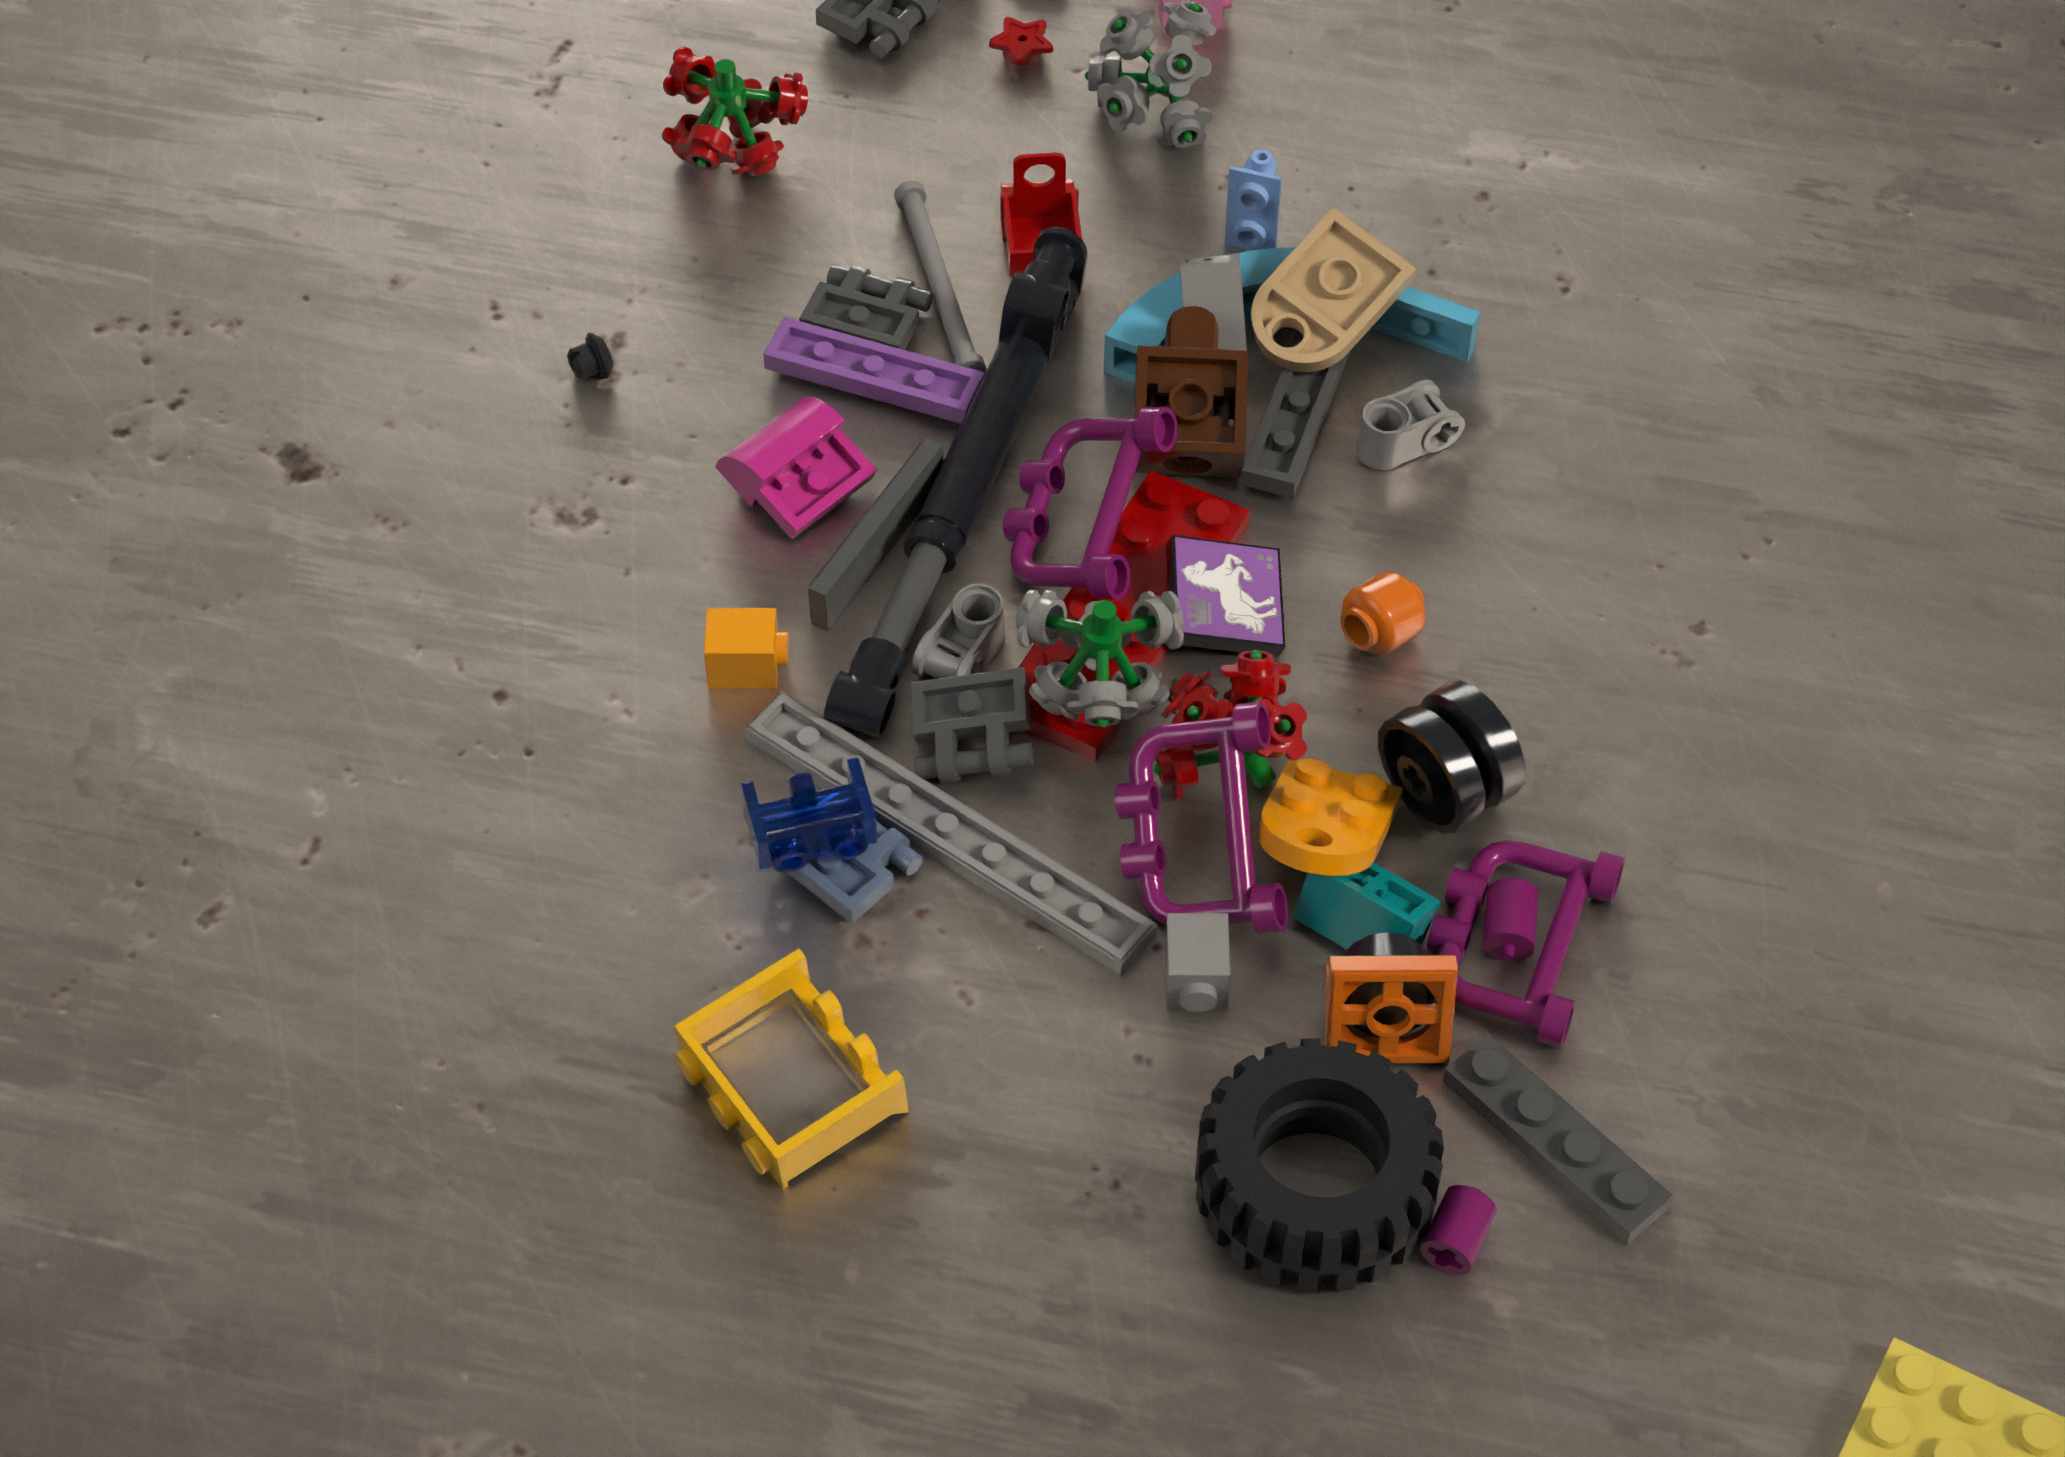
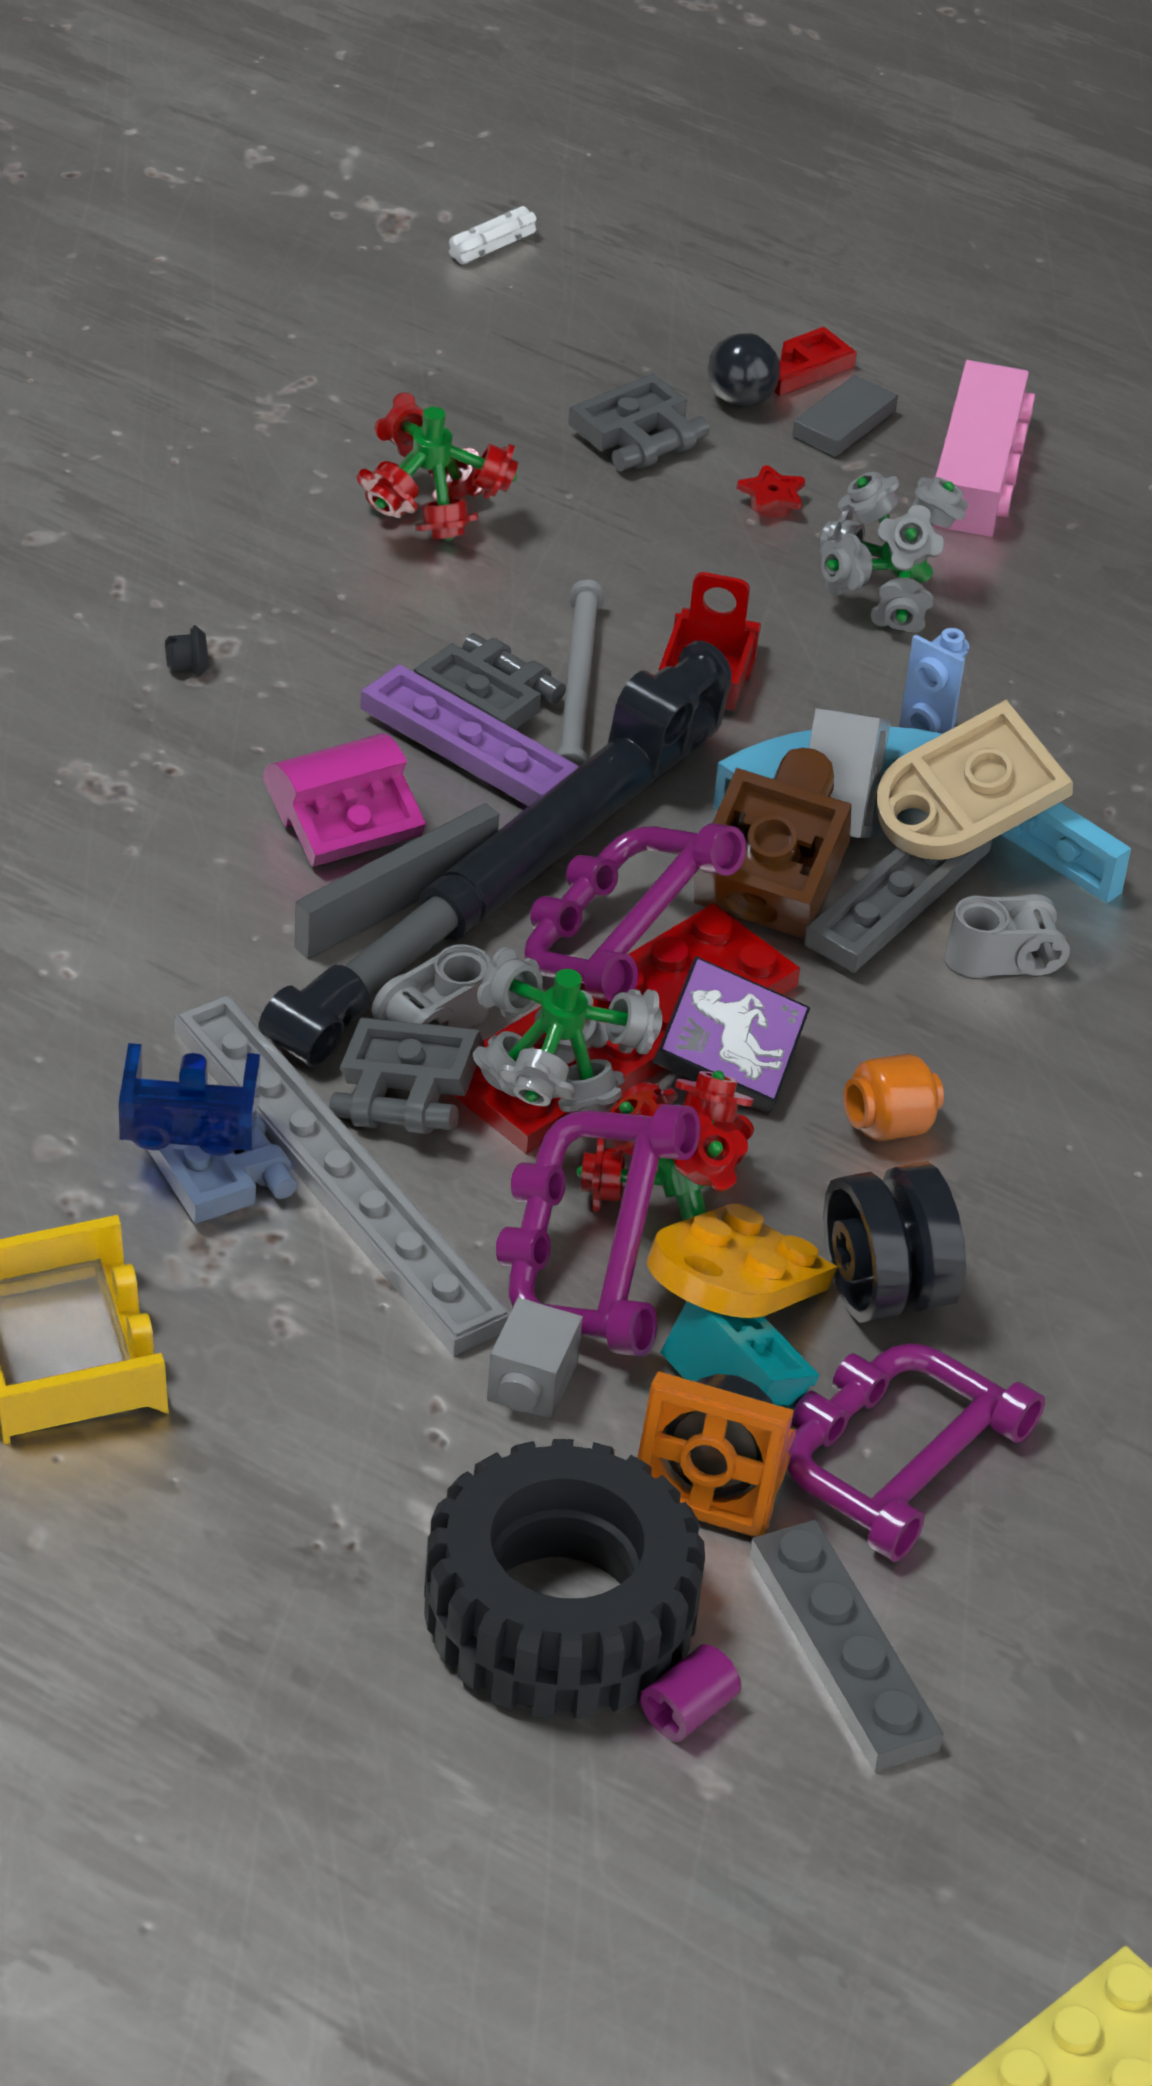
camera: 15 degrees right, 10 degrees down
light orange brick [704,608,789,689] -> none
magenta piece [1483,878,1539,962] -> none

